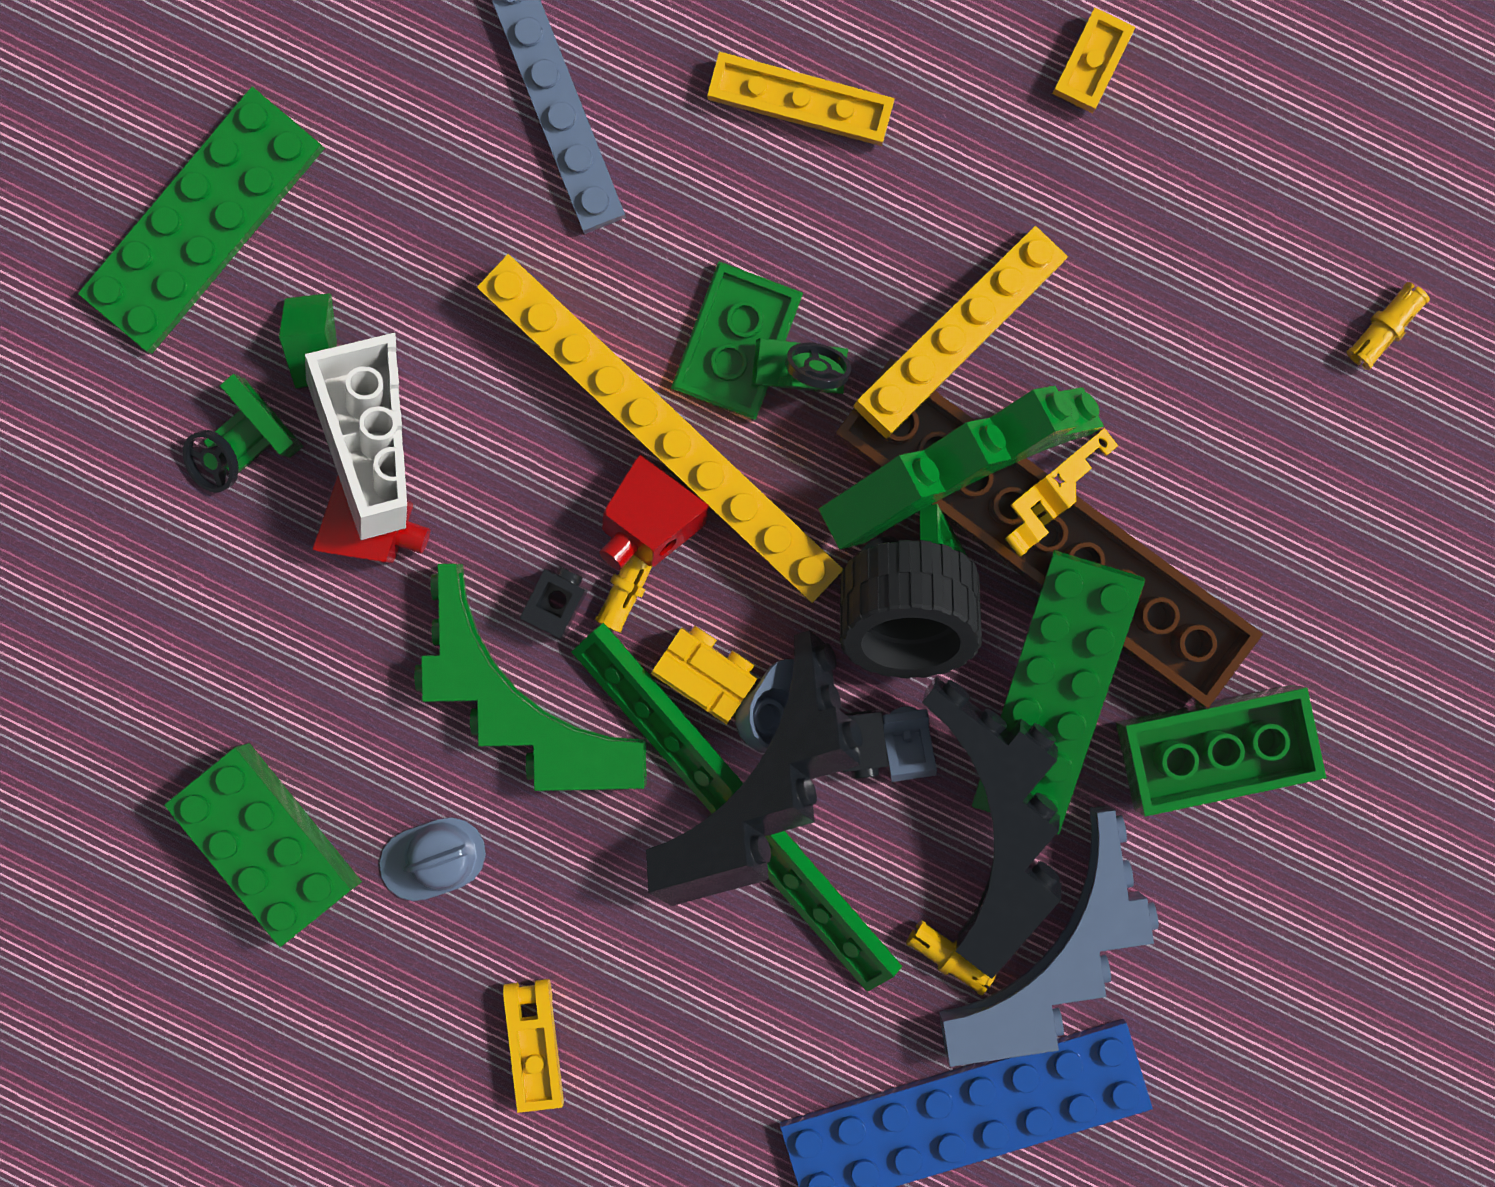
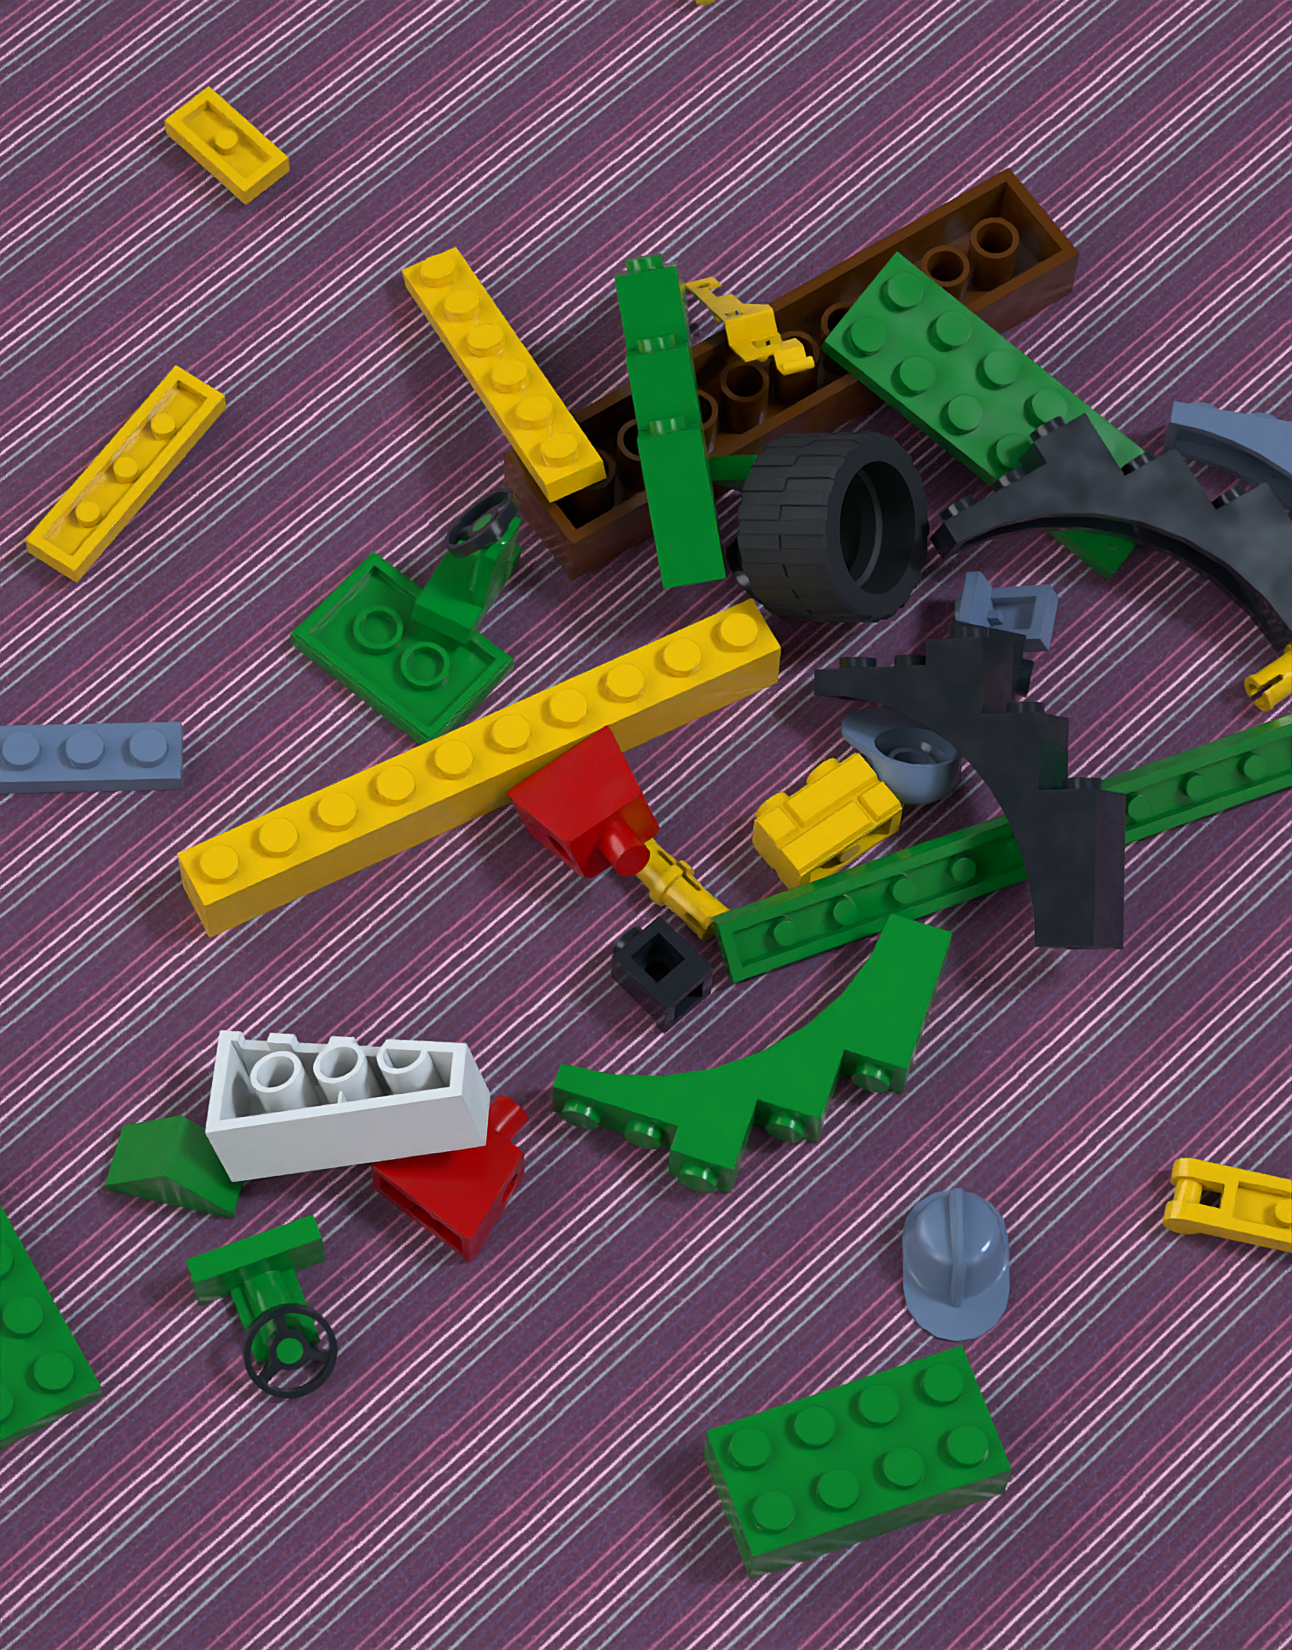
camera: 75 degrees left, 25 degrees down
green brick [1116,685,1327,817] -> none

